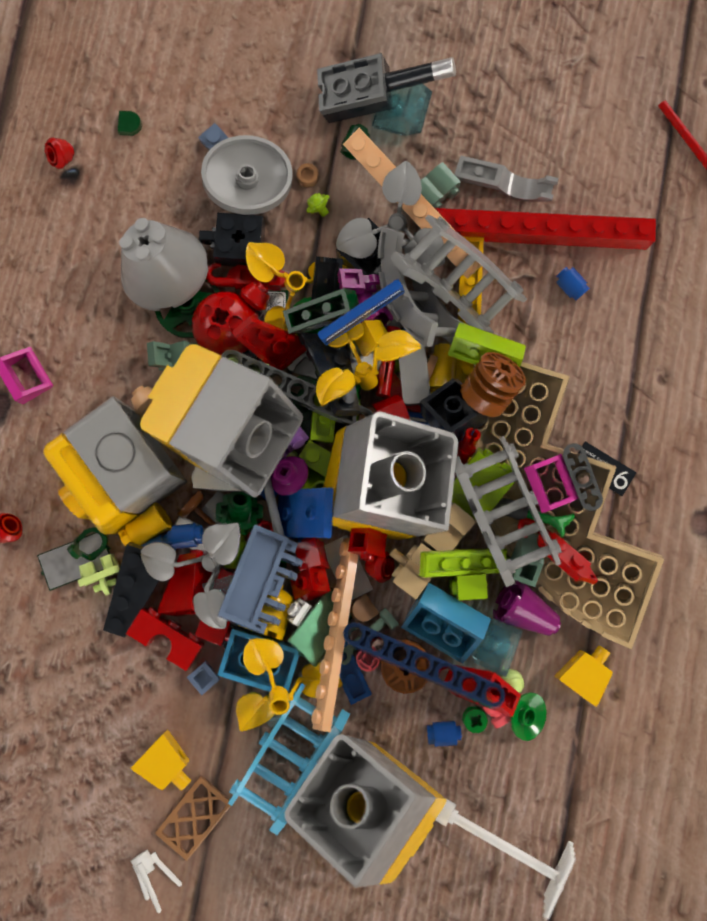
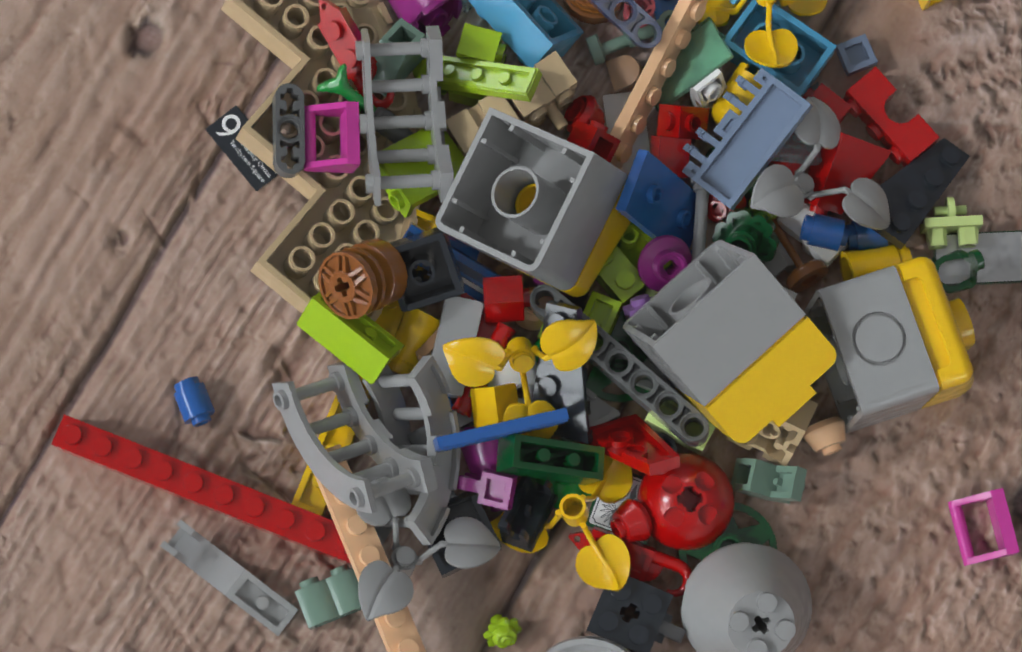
camera: 160 degrees left, 5 degrees down
red pin [454,428,481,479] -> none

